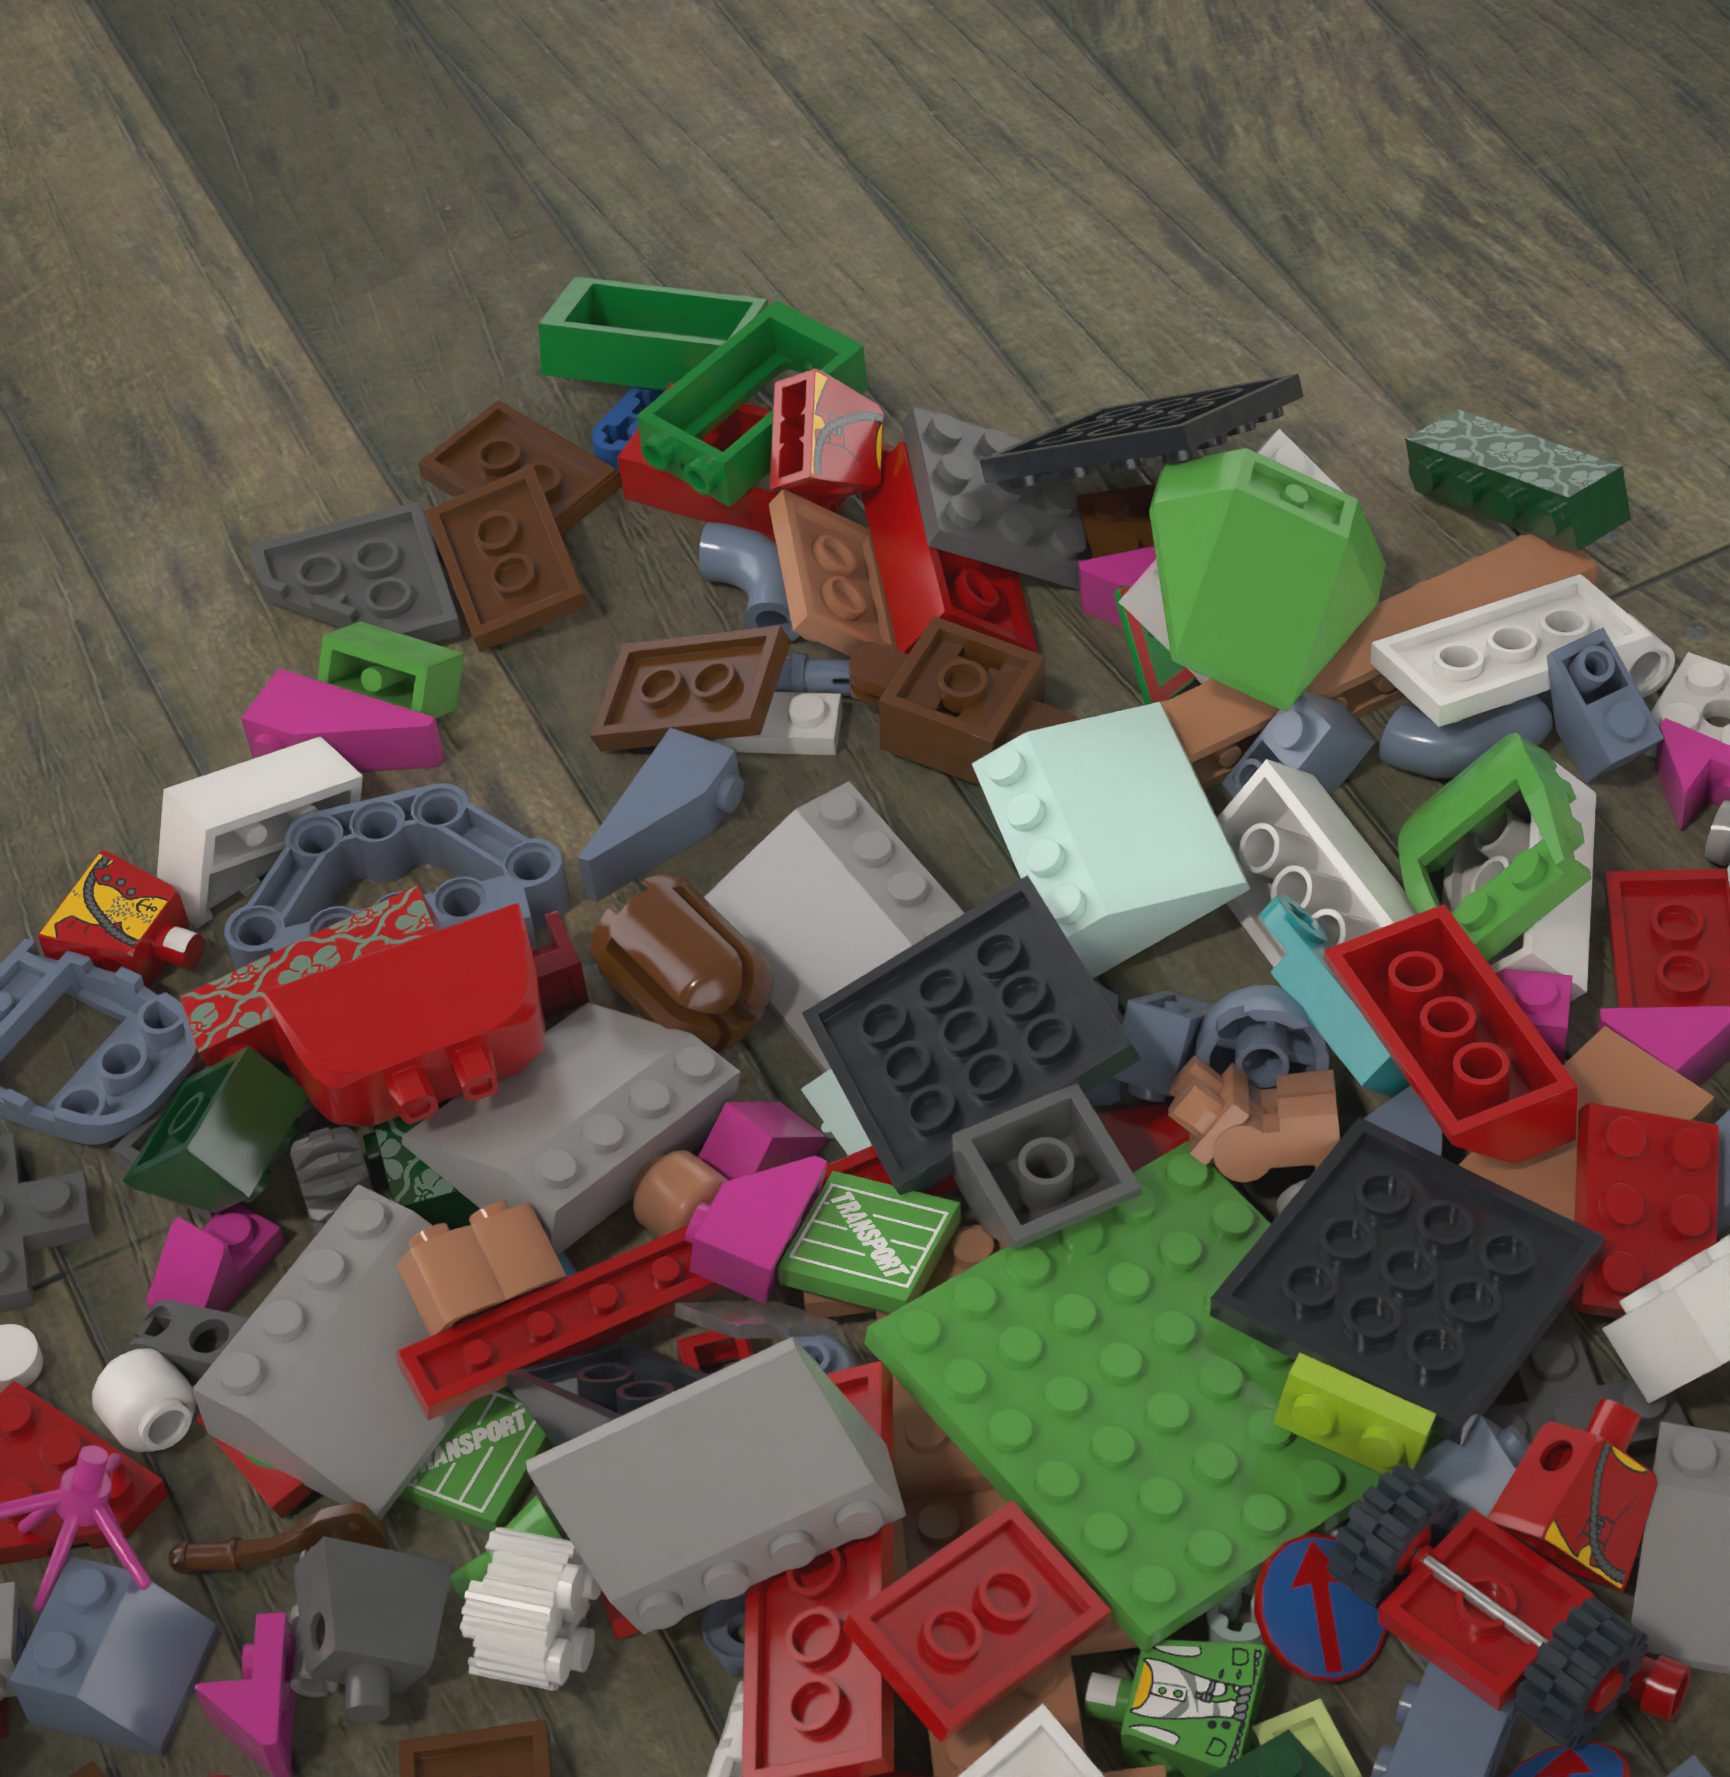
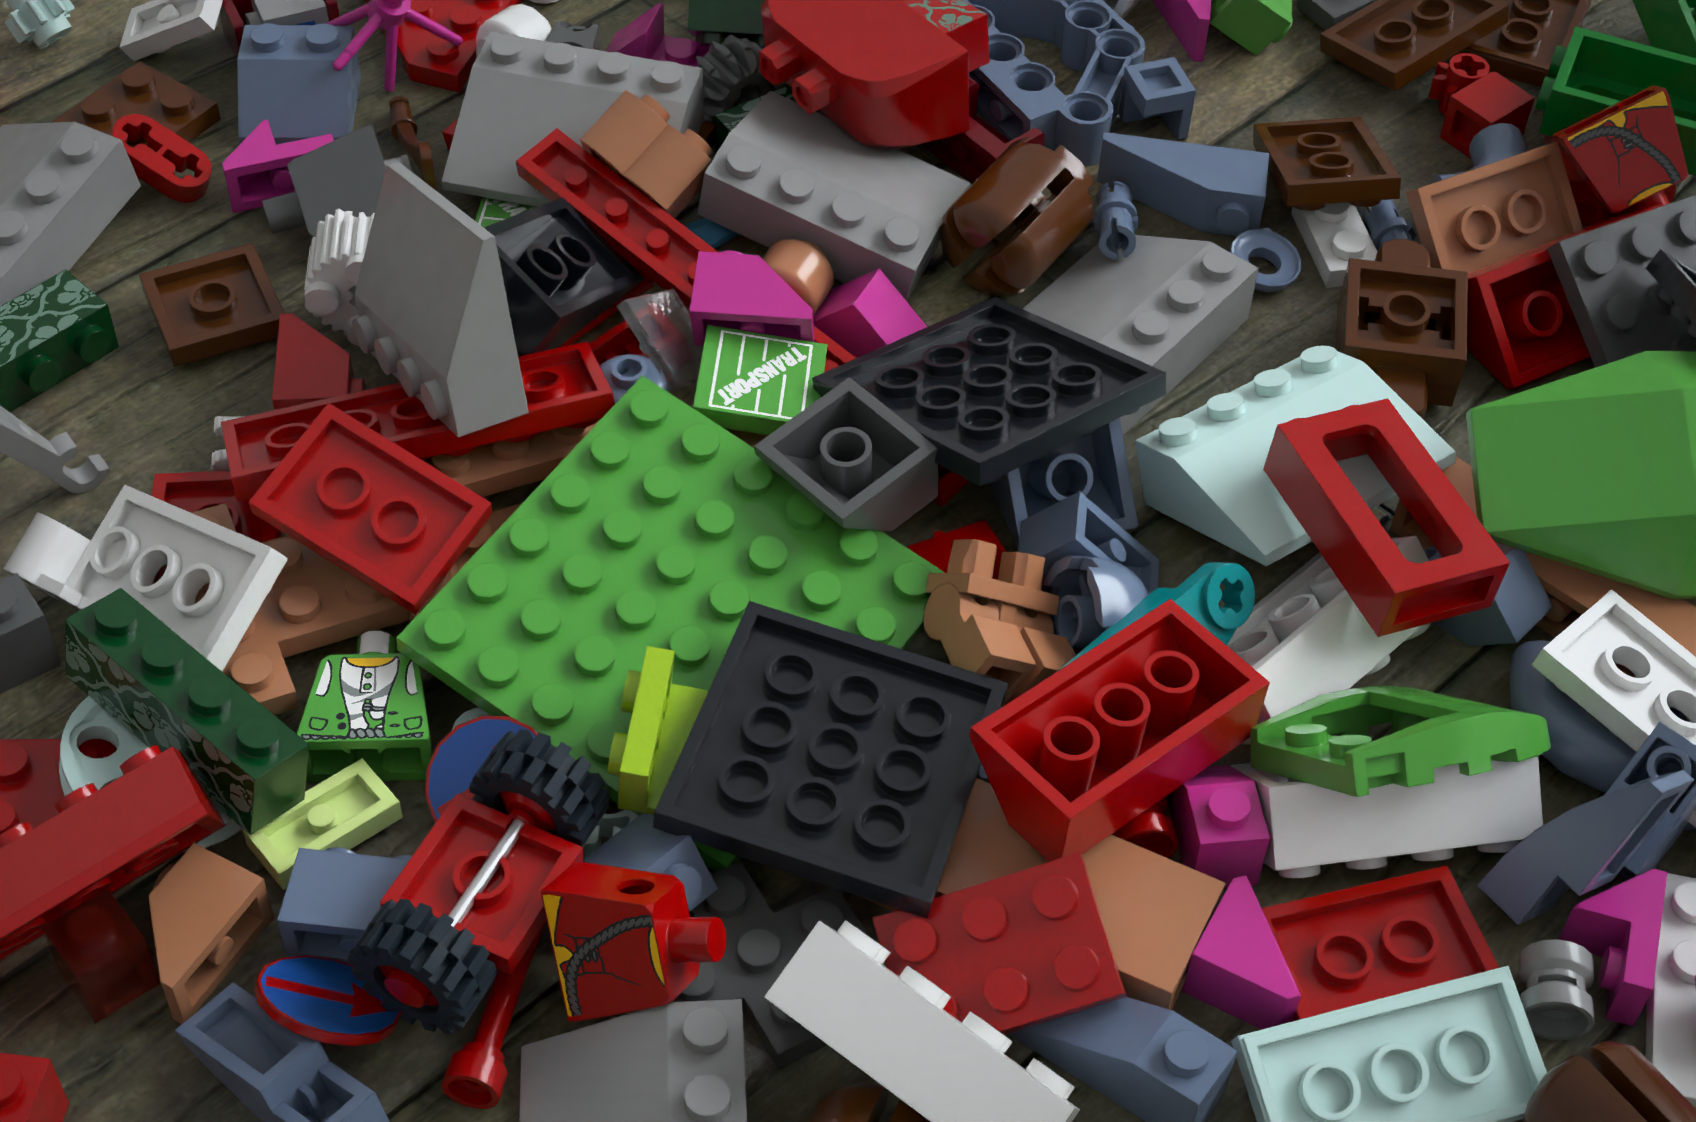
camera: 65 degrees right, 0 degrees up
none -> red slope [272,314,366,410]
none -> sand blue pin [1093,181,1138,260]
none -> sand blue panel [1118,57,1196,140]
none -> sand blue piece [1230,228,1301,293]
none -> red piece [1263,398,1510,637]
none -> red gear [1428,53,1490,115]
none -> red panel [1440,72,1535,159]
none -> sand blue slope [1477,770,1694,925]

